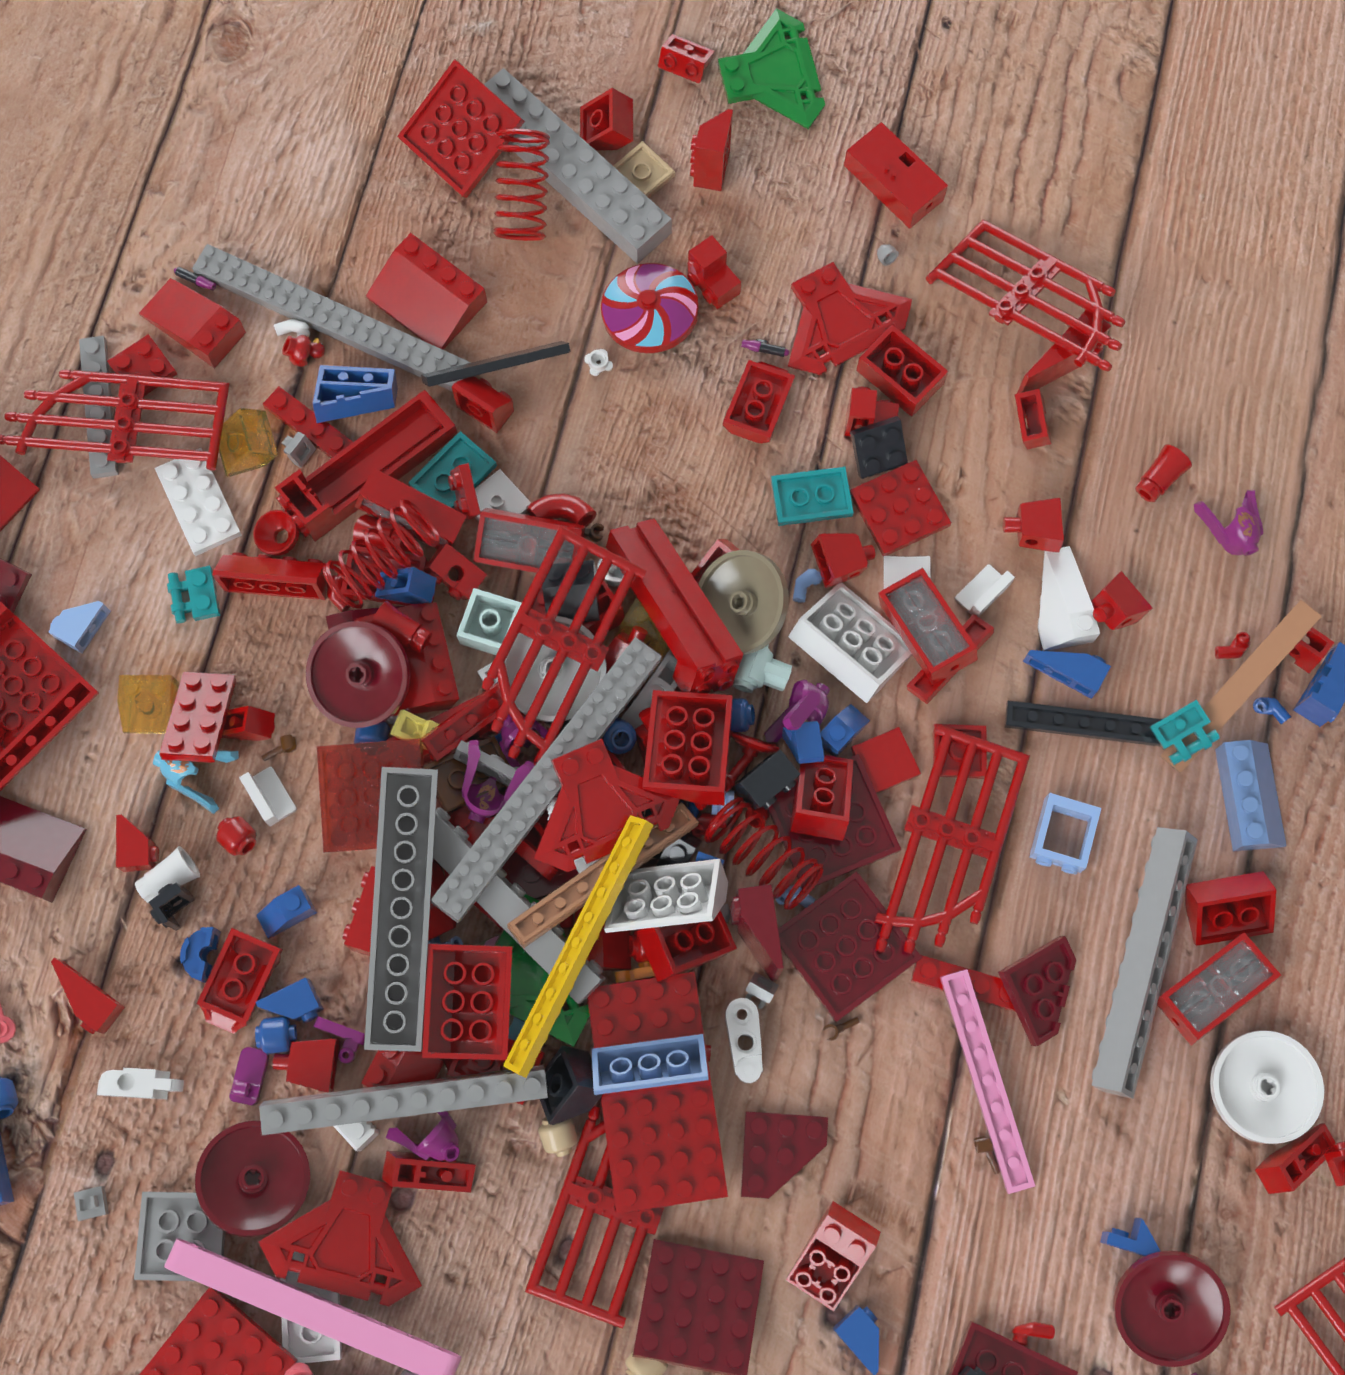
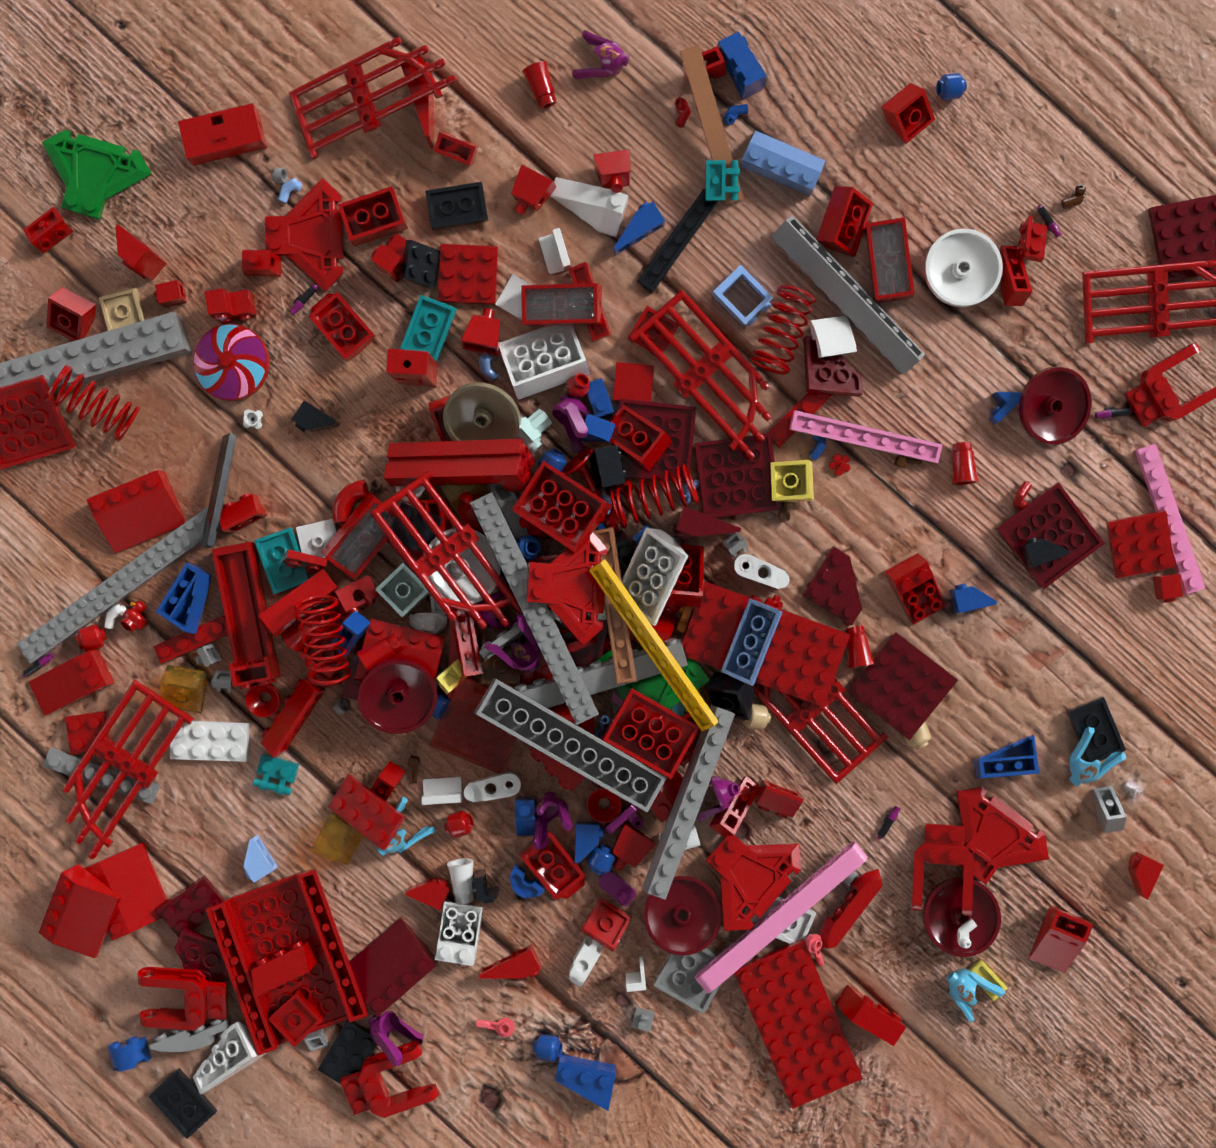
camera: 65 degrees left, 15 degrees up
none -> red head [76,624,107,652]
none -> red brick [154,280,187,307]
none -> light grey tile [211,670,233,693]
none -> red torso [242,250,281,277]
none -> light blue arm [278,178,302,204]
none -> black slope [291,400,340,432]
none -> light grey hinge [333,698,350,715]
none -> red brick [386,349,438,387]
none -> white hat [409,613,448,634]
none -> black plate [425,182,489,230]
none -> white slope [435,901,483,966]
none -> white piece [464,771,521,803]
none -> magenta piece [532,791,573,849]
none -> red animal [566,373,590,397]
none -> red tile [580,897,632,952]
none -> red piece [587,788,622,823]
none -> white panel [625,956,646,992]
none -> red piece [750,285,816,375]
none -> red slope [755,780,804,819]
none -> red plant [765,595,783,609]
none -> light yellow slope [771,460,814,502]
none -> blue arm [809,435,826,461]
none -> white slope [810,316,857,358]
none -> red plant [829,454,851,476]
none -> red plant [845,625,875,668]
none -> red plant [952,442,979,485]

